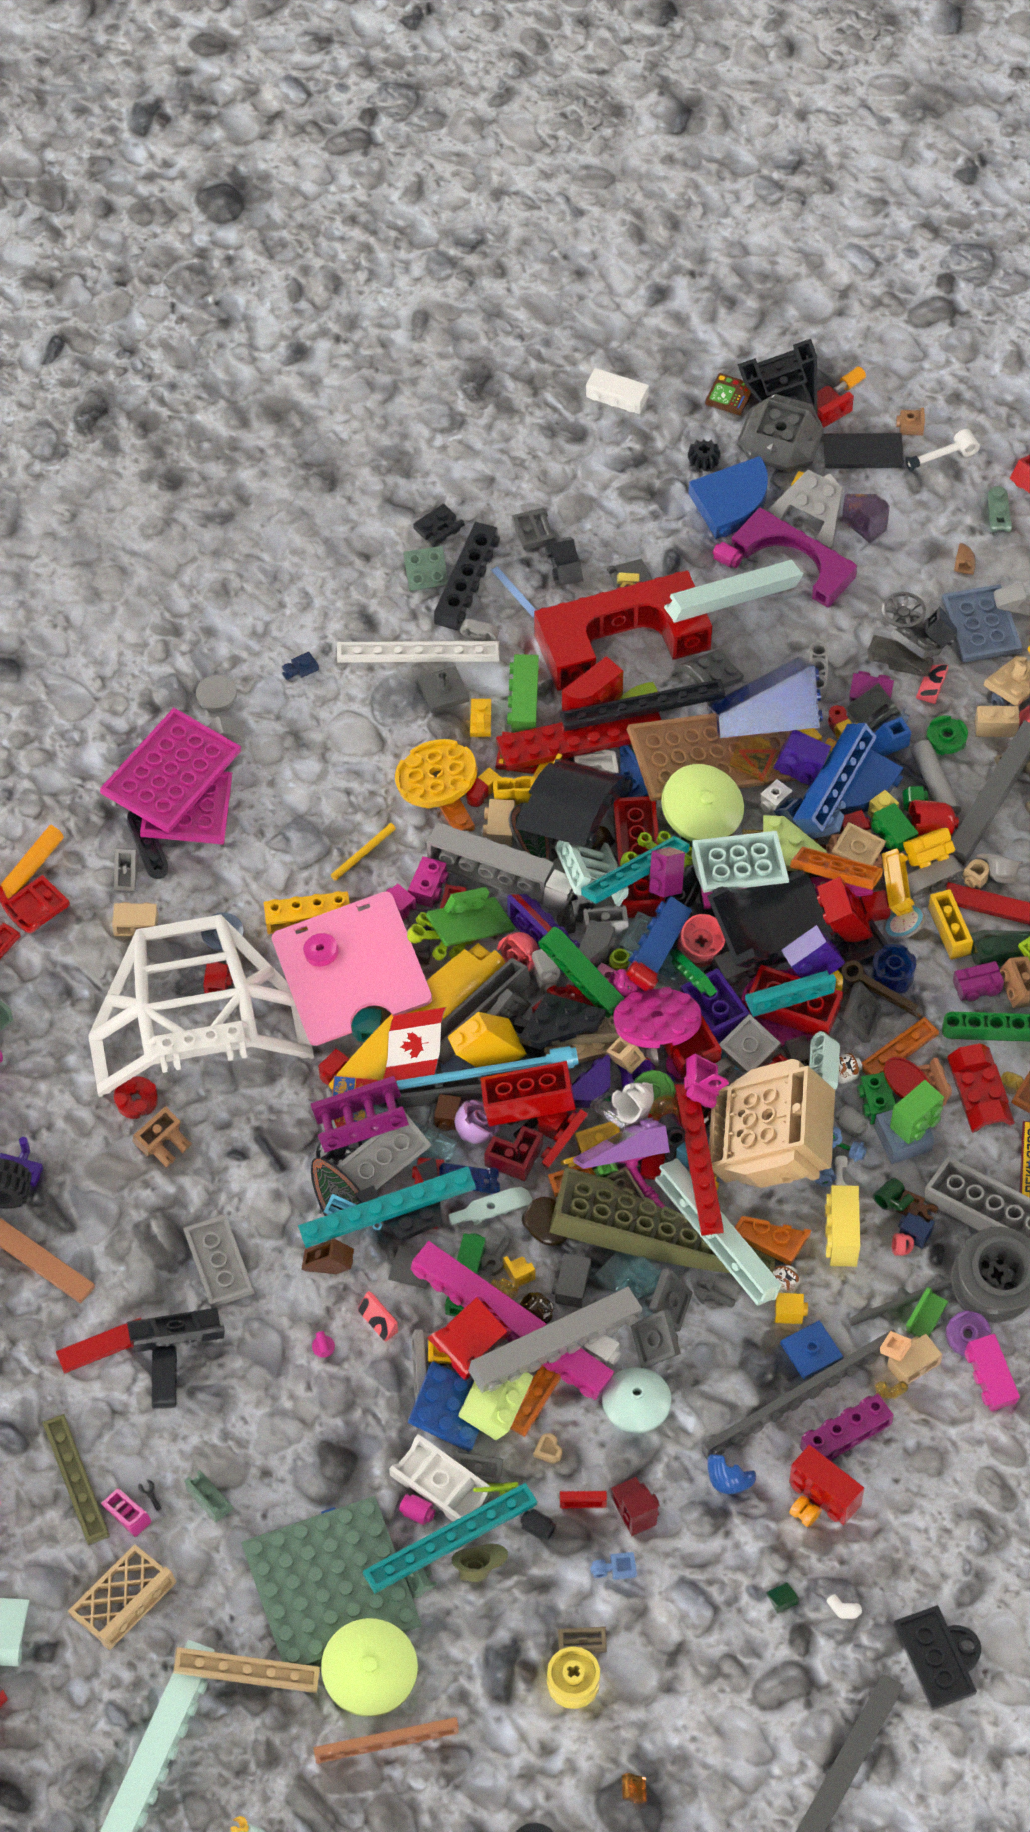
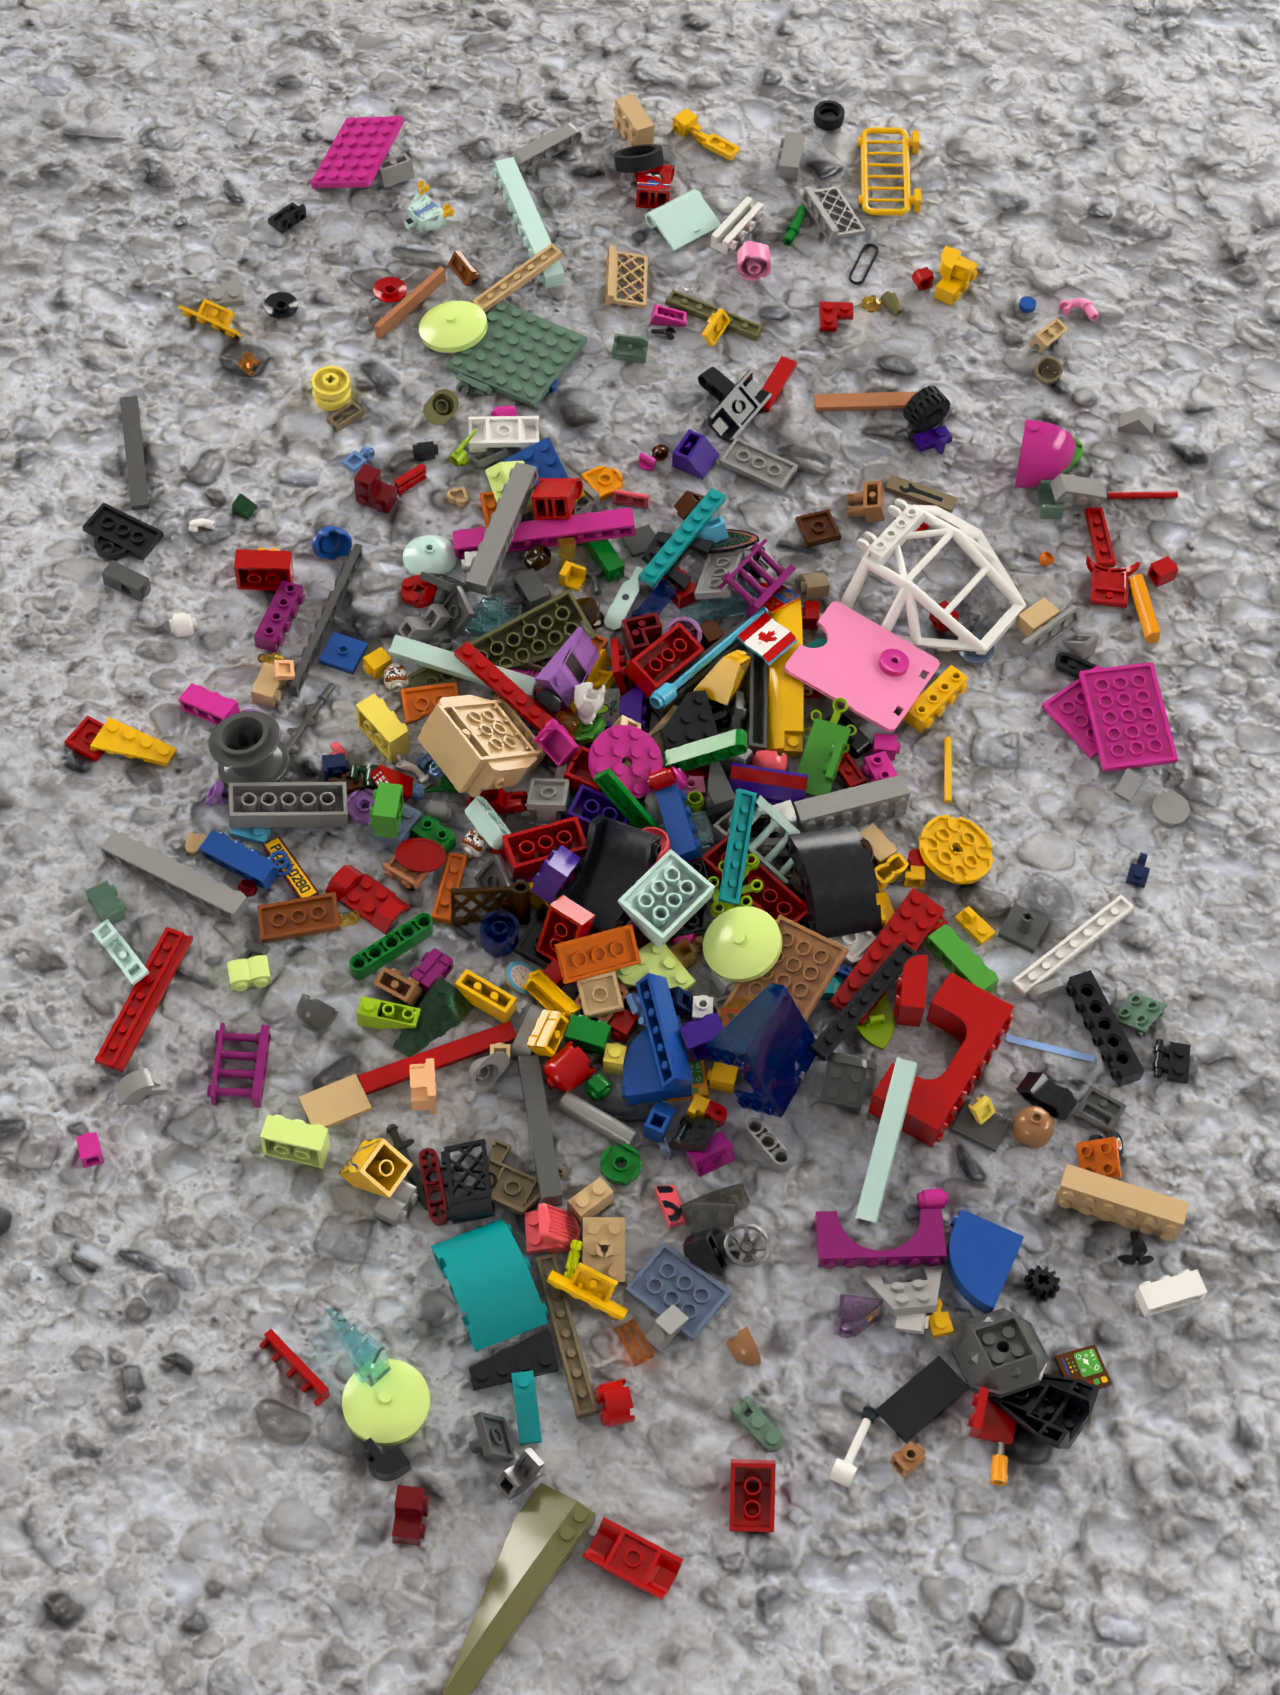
camera: 135 degrees right, 0 degrees up
teal plate [363,1483,538,1593] -> none
orange plate [439,798,475,832] -> none
magenta brick [649,847,685,897] -> none
teal fence [745,971,836,1017] -> none
bright green panel [906,1287,948,1338] -> none
none -> dark grey brick [102,560,151,602]
none -> white head [169,612,197,637]
none -> medium lavender plate [347,789,375,824]
none -> red slope [370,764,414,803]
none -> red dish [373,277,407,303]
none -> light grey brick [398,604,451,641]
none -> red plate [401,575,437,608]
none -> dark orange hinge [448,251,480,285]
none -> light orange tile [581,466,623,501]
none -> reddish brown plate [652,444,669,461]
none -> dark purple slope [672,429,719,480]
none -> yellow hinge [701,308,731,346]
none -> reddish brown tile [795,509,841,548]
none -> dark tan brick [795,571,830,599]
none -> dark tan tile [885,475,958,514]
none -> medium nougat cylinder [1012,1106,1054,1148]
none -> light grey tile [1022,605,1080,658]
none -> orange hinge [1039,551,1055,567]
none -> tan brick [1054,1164,1189,1242]
none -> orange plate [1076,1132,1123,1179]
none -> black plant [1117,1231,1154,1265]

